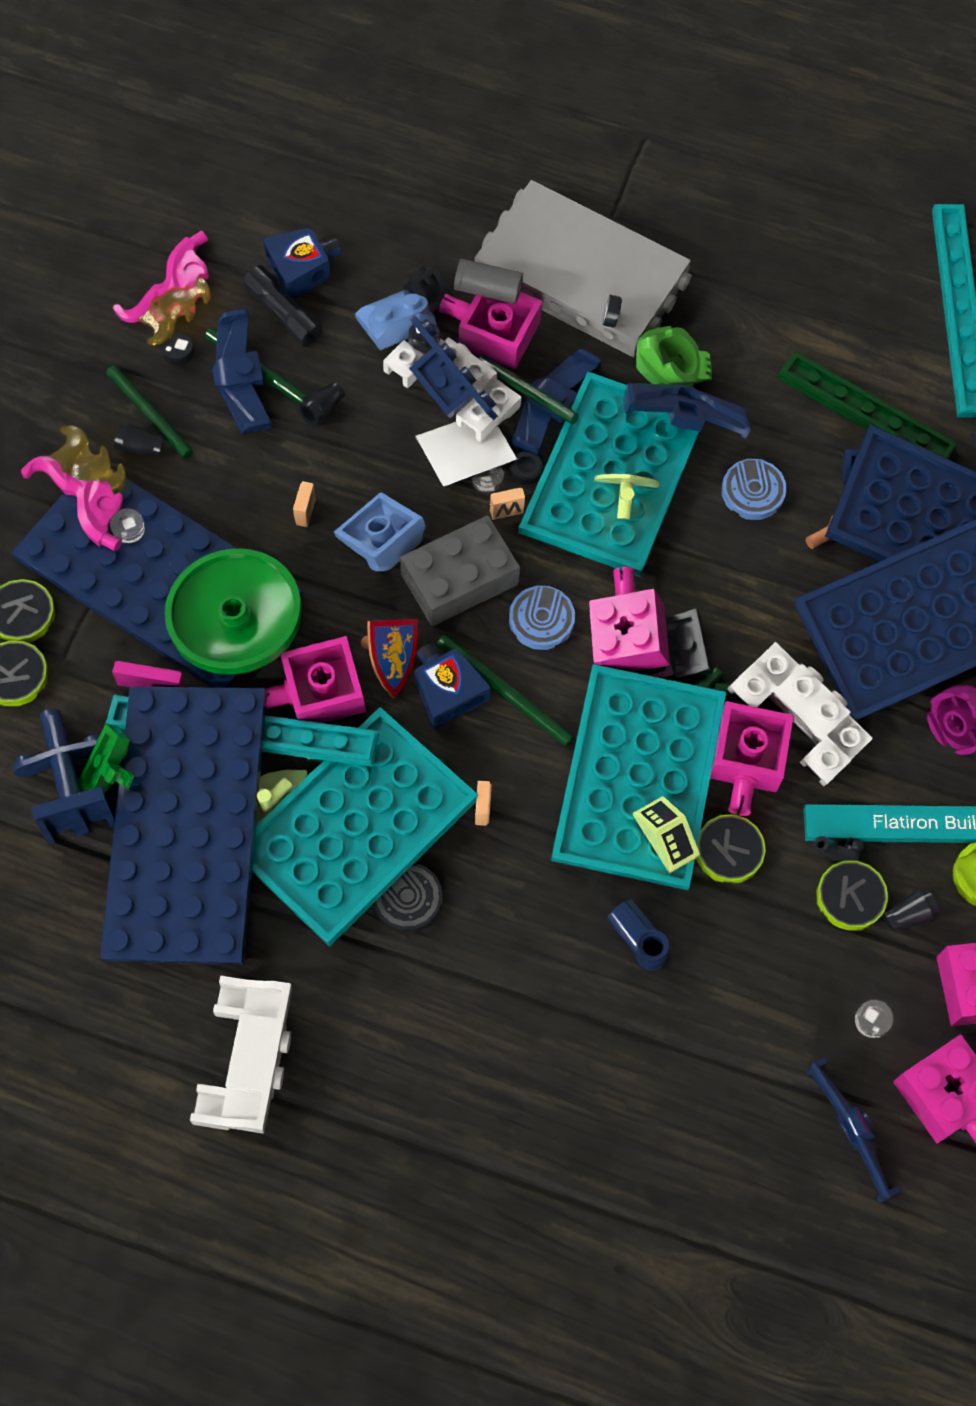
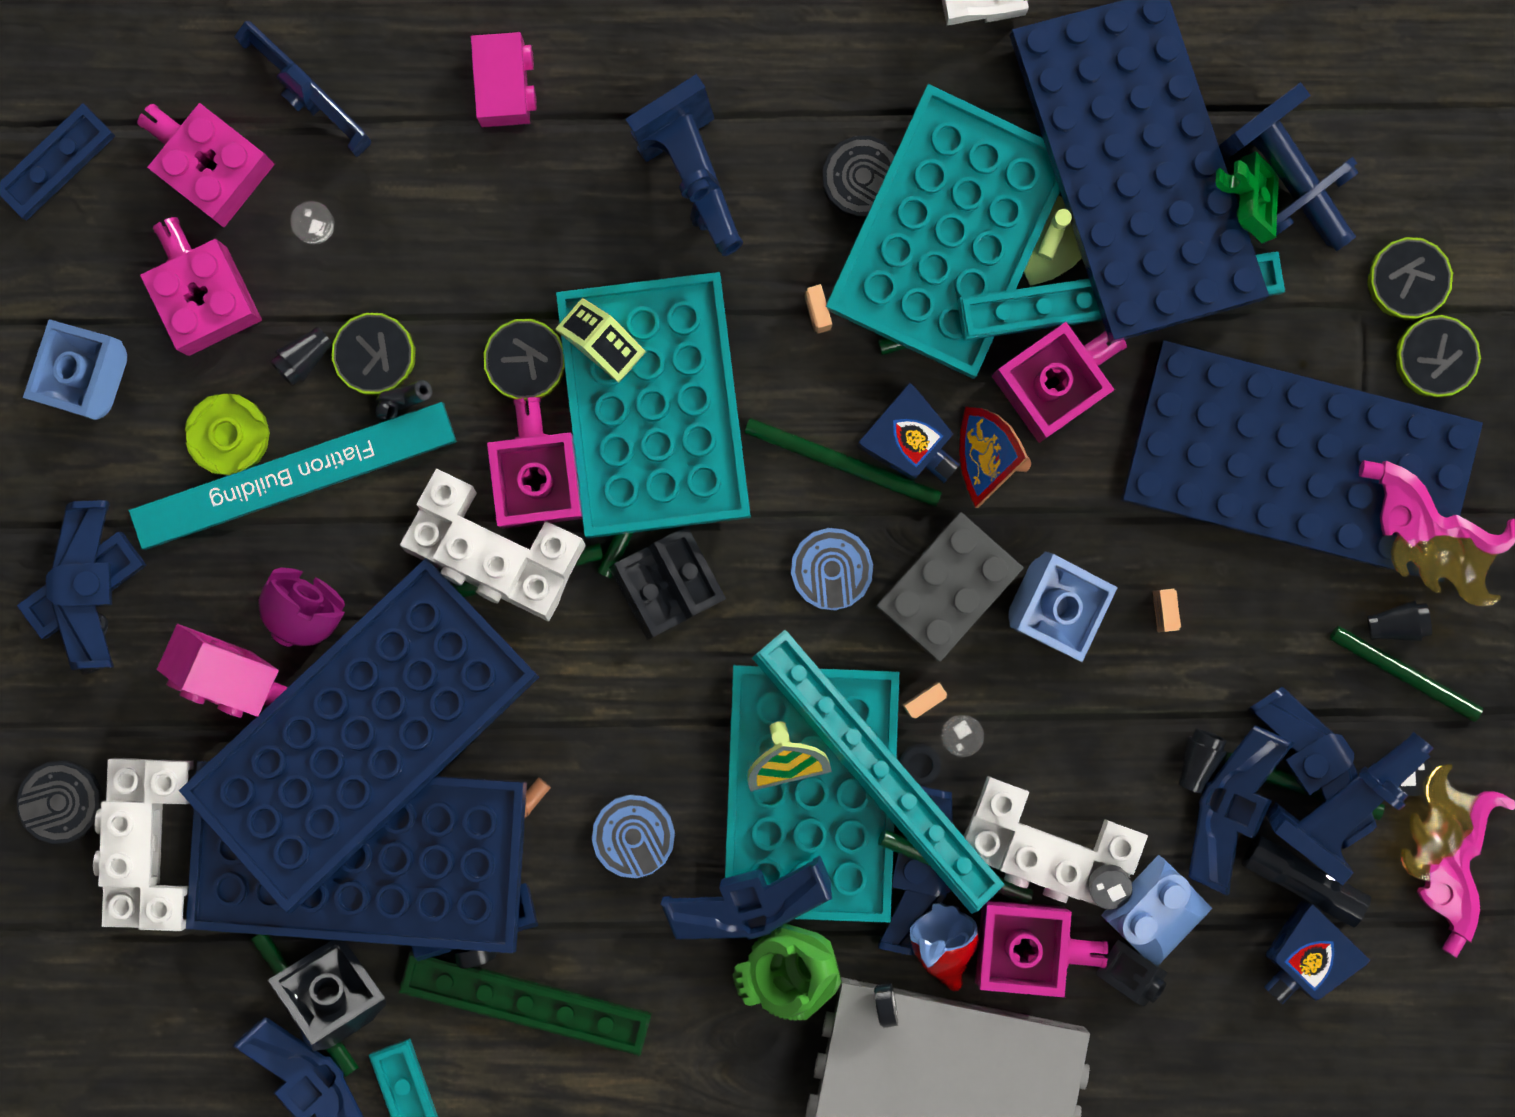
camera: 160 degrees right, 20 degrees up
clear tile [110,509,145,543] -> none
dark pink tile [112,661,186,687] -> none
green dish [165,548,302,675] -> none
dark blue bracket [409,315,498,421] -> none
white sticker [416,422,517,486] -> none
dark grey pin [454,258,523,304] -> none
brick [589,566,670,672] -> none
dark blue piece [607,899,669,971] -> none
none -> dark pink brick [471,32,537,127]
none -> dark blue piece [625,74,743,256]
none -> teal tile [752,630,1005,914]
none -> medium blue hat [910,903,979,991]
none -> dark blue plate [1188,725,1295,895]
none -> dark blue piece [1266,732,1434,886]

